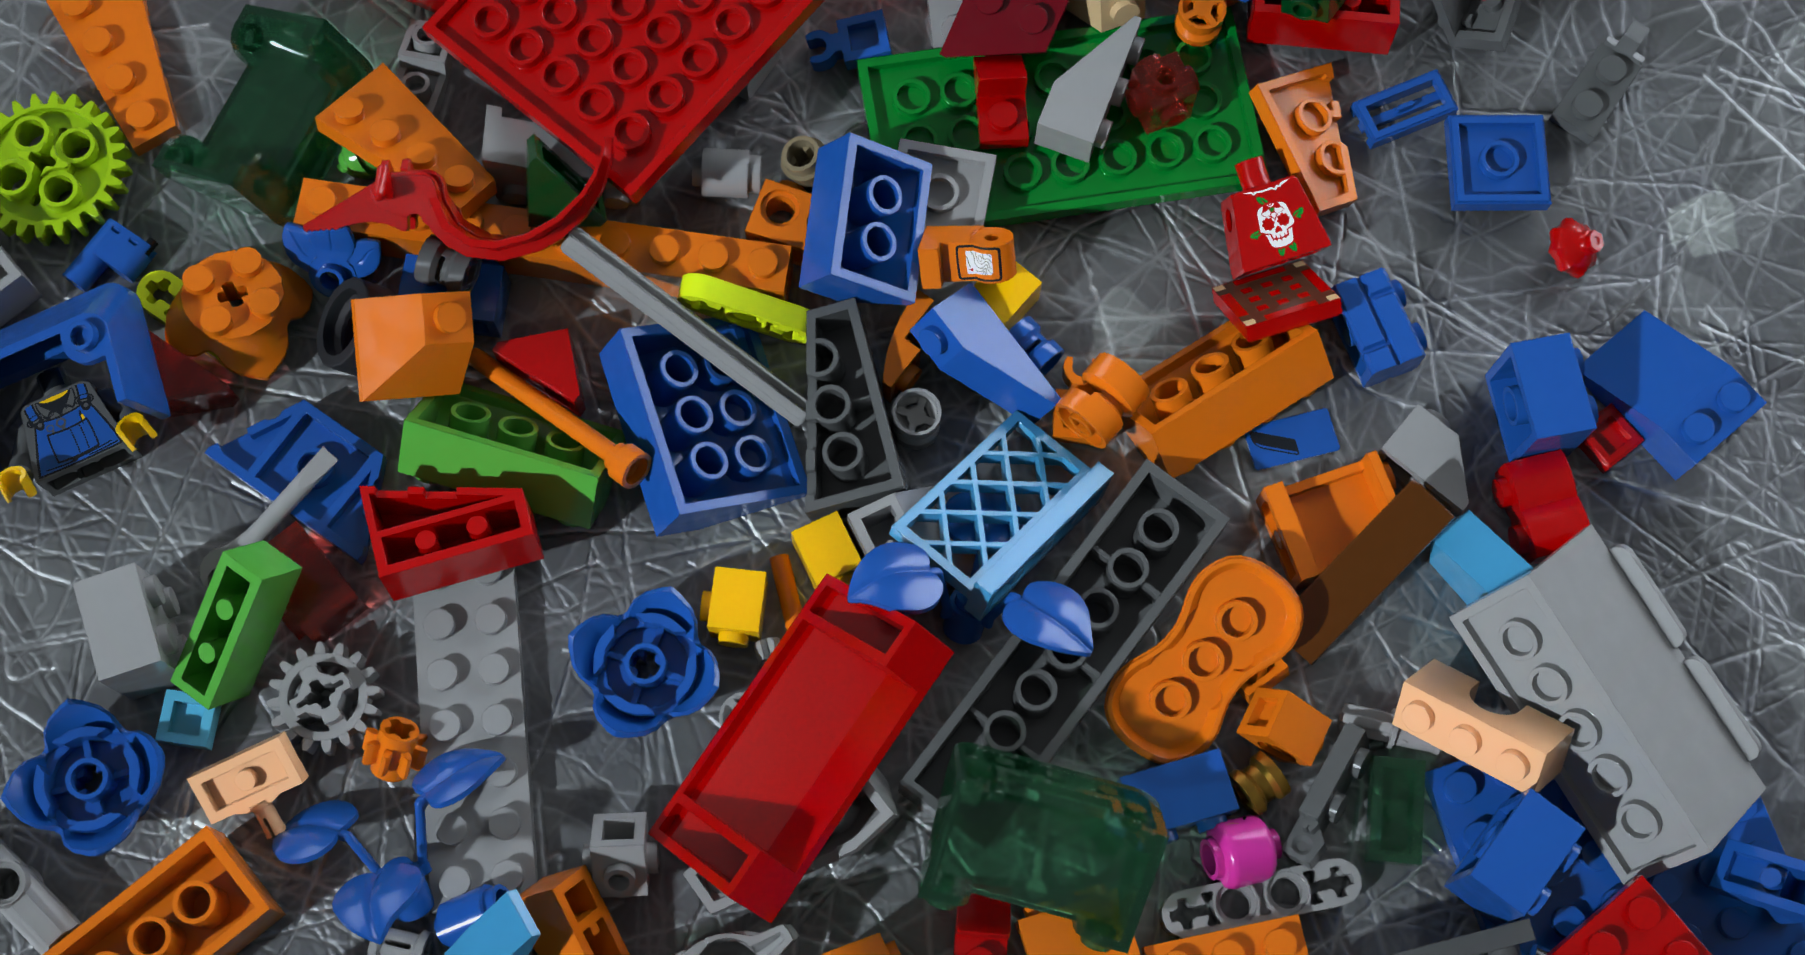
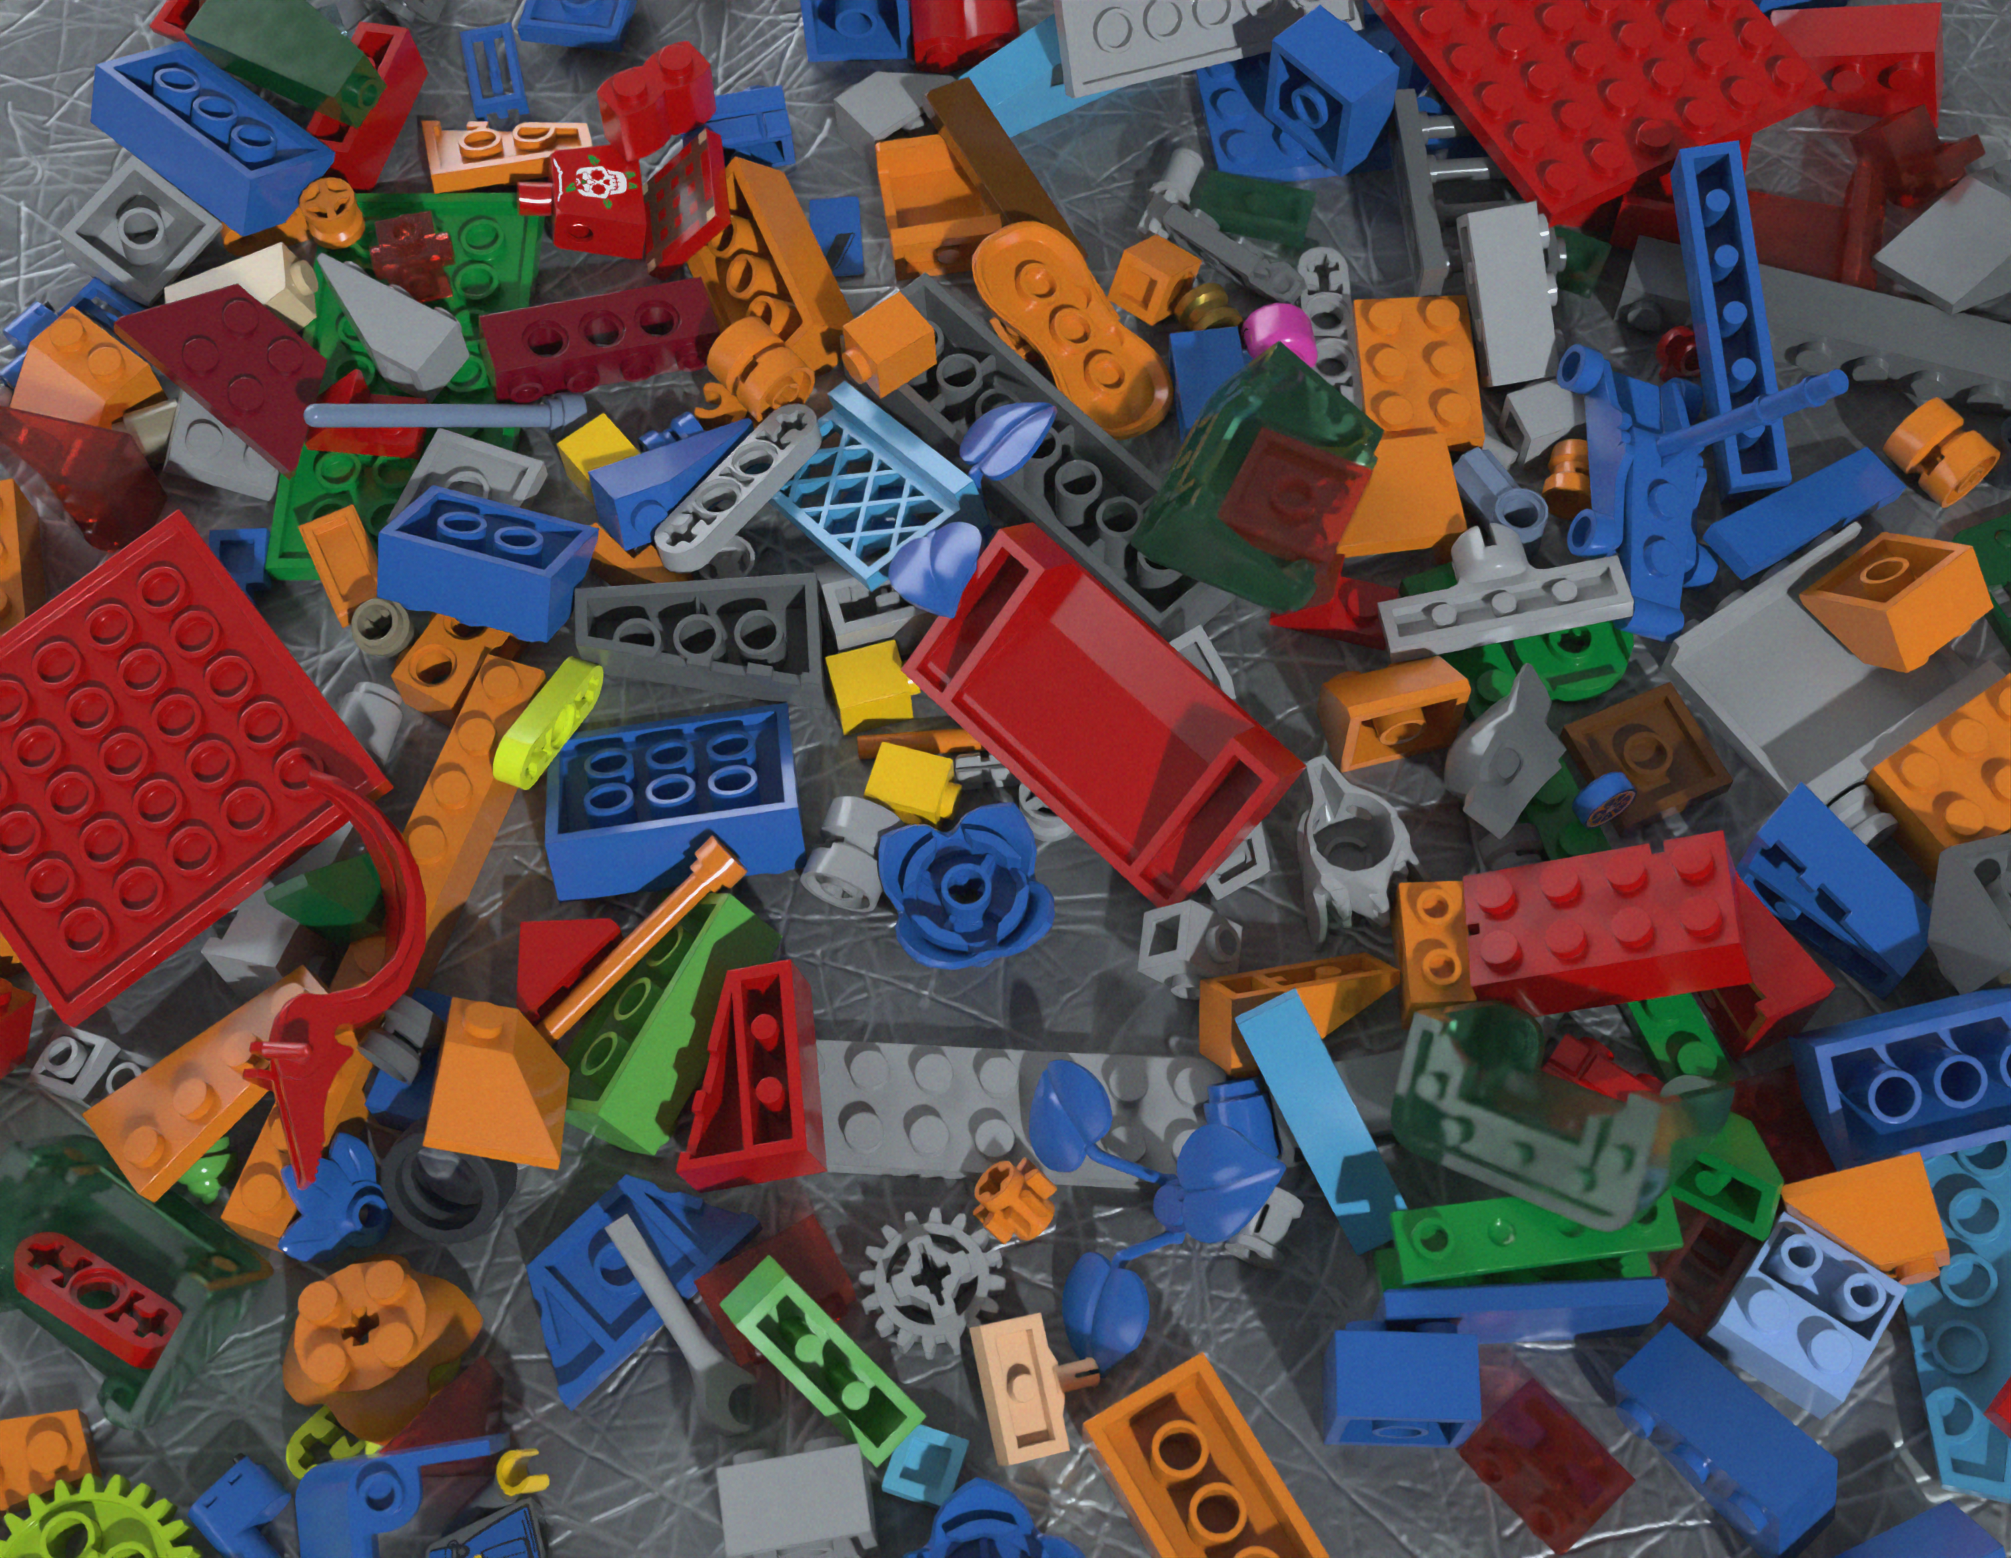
camera: 75 degrees left, 10 degrees down
light grey axle [560,227,807,426] -> none
orange leg [918,225,1017,289] -> none
light nougat arch [1392,659,1575,793] -> none
none -> red beam [14,1232,183,1369]
none -> orange tile [298,504,378,628]
none -> sand blue piece [303,393,587,439]
none -> dark red brick [479,277,720,404]
none -> red brick [596,41,716,161]
none -> light grey beam [654,404,822,574]
none -> light grey wheel [800,796,905,912]
none -> orange brick [842,291,937,399]
none -> clear red plate [1213,427,1374,576]

